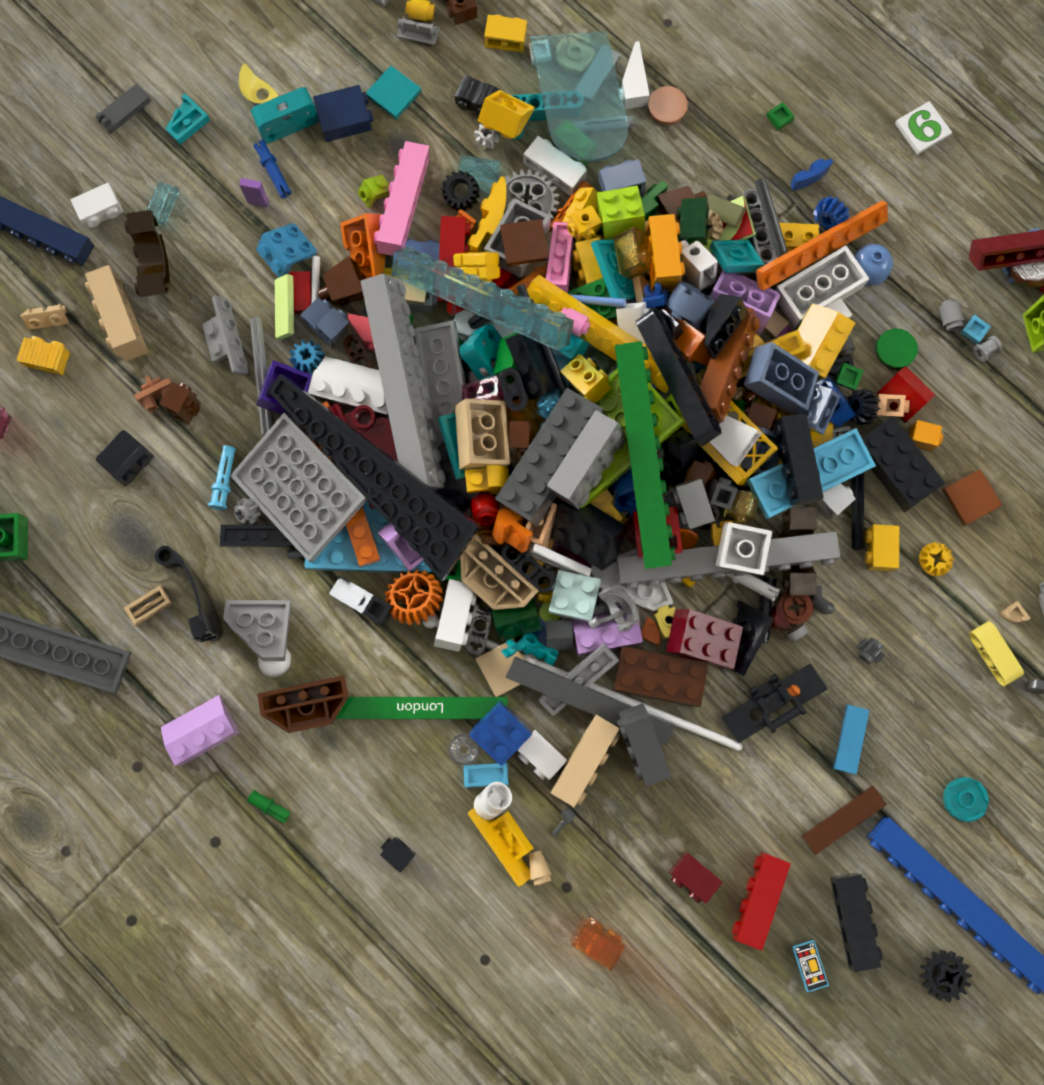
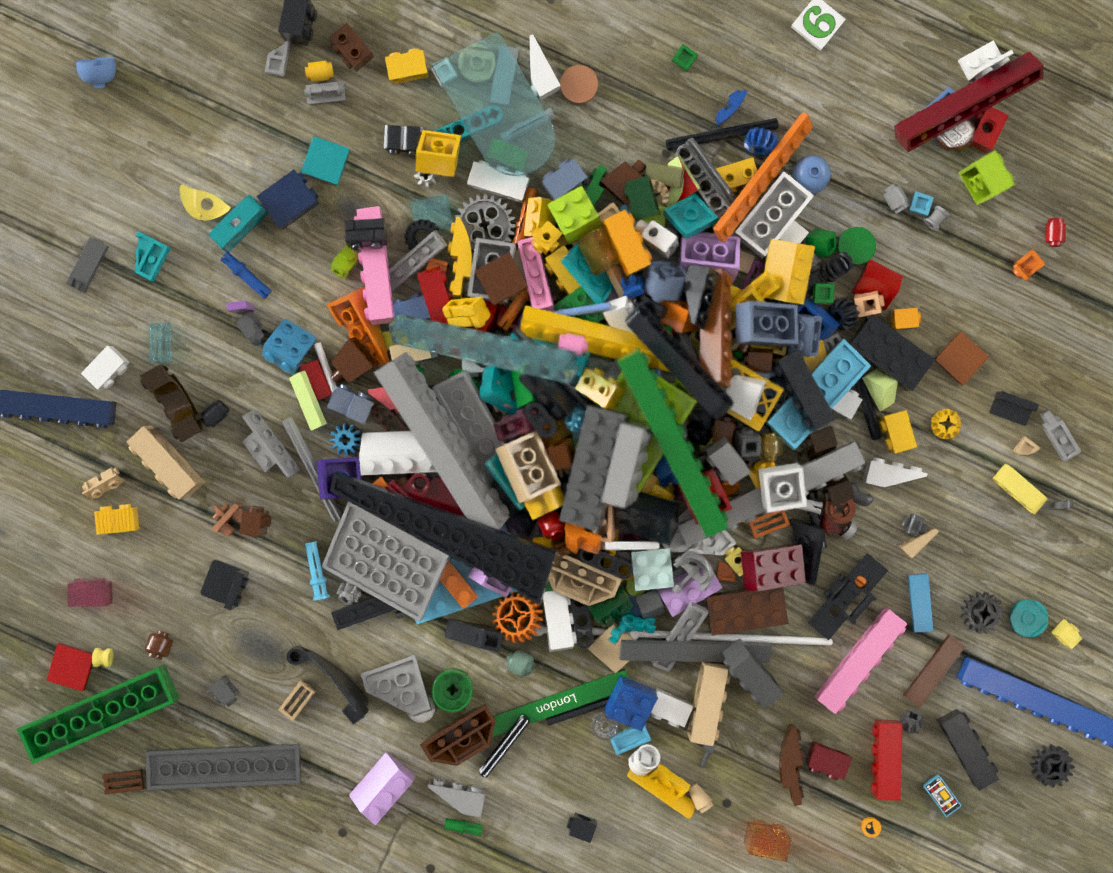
camera: 20 degrees left, 10 degrees up
none -> reddish brown head [145,630,173,660]
none -> black brick [200,400,230,428]
none -> dark grey brick [207,675,240,707]
none -> dark grey rock [236,311,264,346]
none -> black brick [345,218,387,251]
none -> light grey tile [389,230,448,292]
none -> light grey slope [428,778,486,817]
none -> green wheel [432,668,473,712]
none -> black axle [479,714,530,778]
none -> sand green head [506,649,536,678]
none -> black bar [546,698,609,726]
none -> black axle [666,118,779,150]
none -> orange tile [748,510,790,539]
none -> reddish brown slope [779,724,805,806]
none -> green panel [806,228,837,258]
none -> bright pink brick [814,607,907,714]
none -> black gear [820,252,855,282]
none -> light orange tile [861,817,881,838]
none -> yellowish green slope [862,369,898,411]
none -> white slope [862,457,927,487]
none -> tan slope [898,527,939,558]
none -> dark grey gear [900,710,925,734]
none -> black gear [961,592,1004,634]
none -> black panel [990,391,1039,426]
none -> light yellow brick [1051,619,1083,649]

